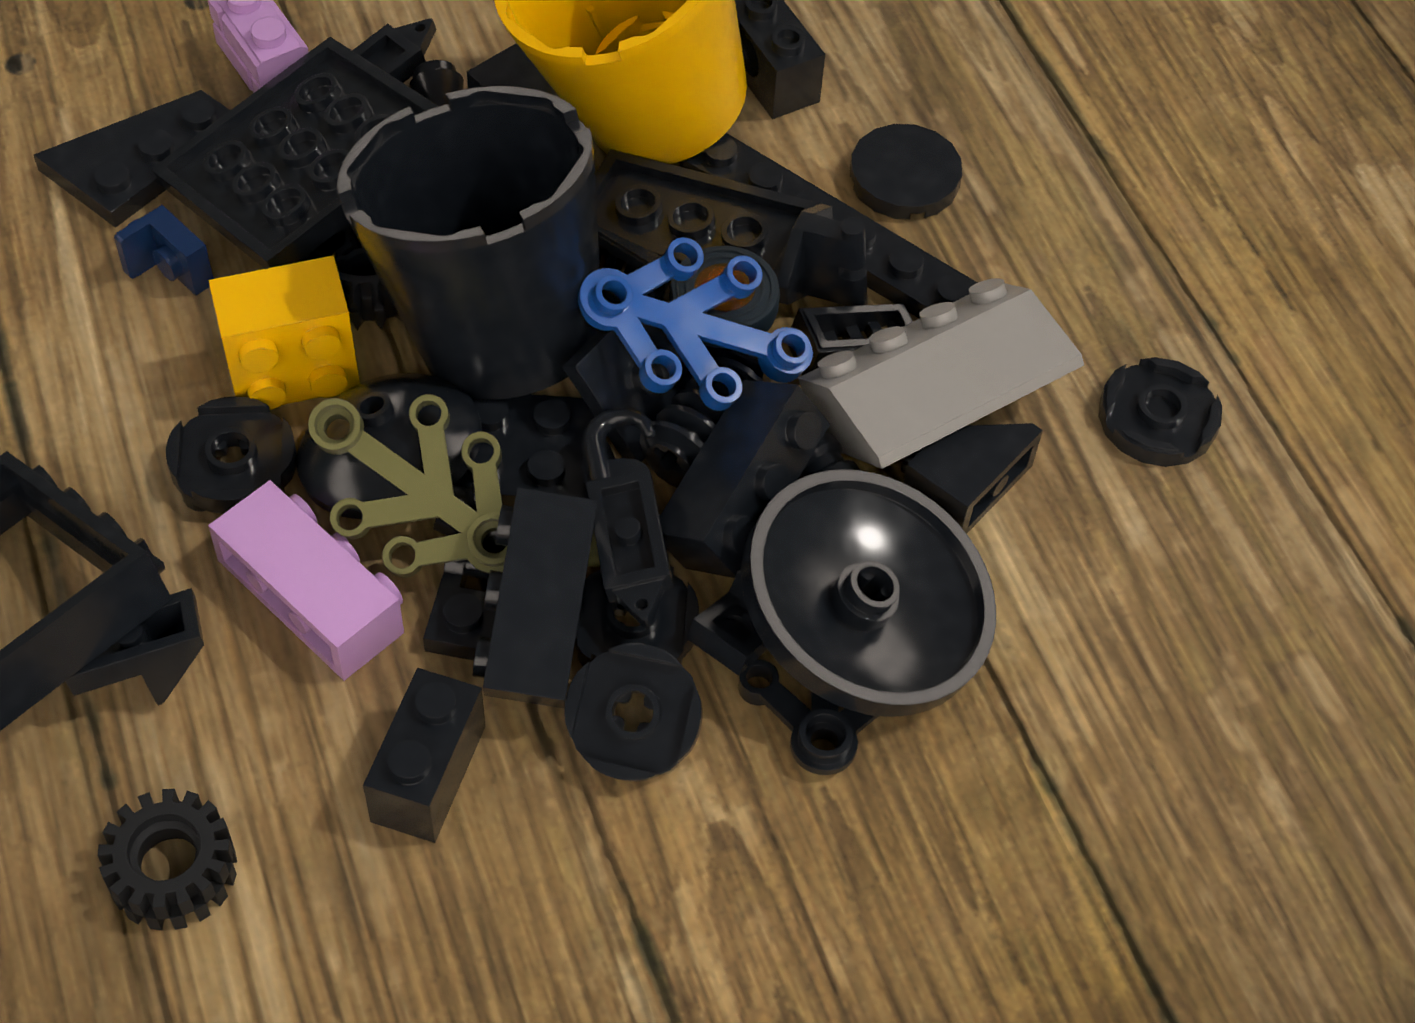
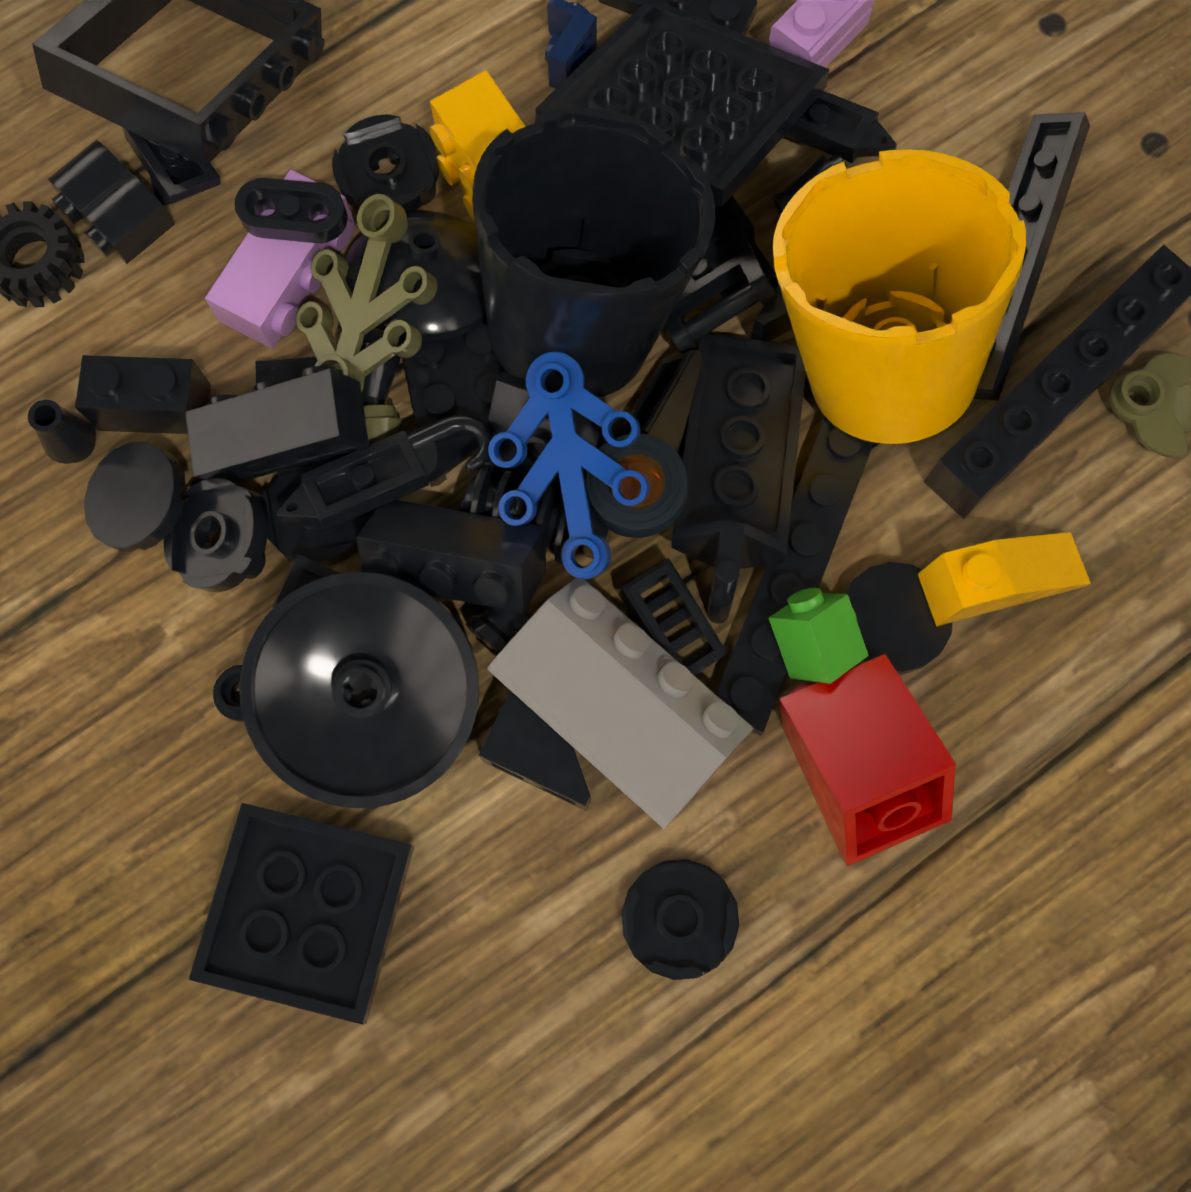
camera: 80 degrees right, 20 degrees up
none -> black cone [28,400,96,464]
none -> black brick [48,139,175,264]
none -> black tile [84,442,186,552]
none -> black plate [189,803,414,1025]
none -> black plate [234,178,348,243]
none -> bright green brick [769,588,869,684]
none -> red slope [779,654,956,866]
none -> yellow slope [918,532,1091,627]

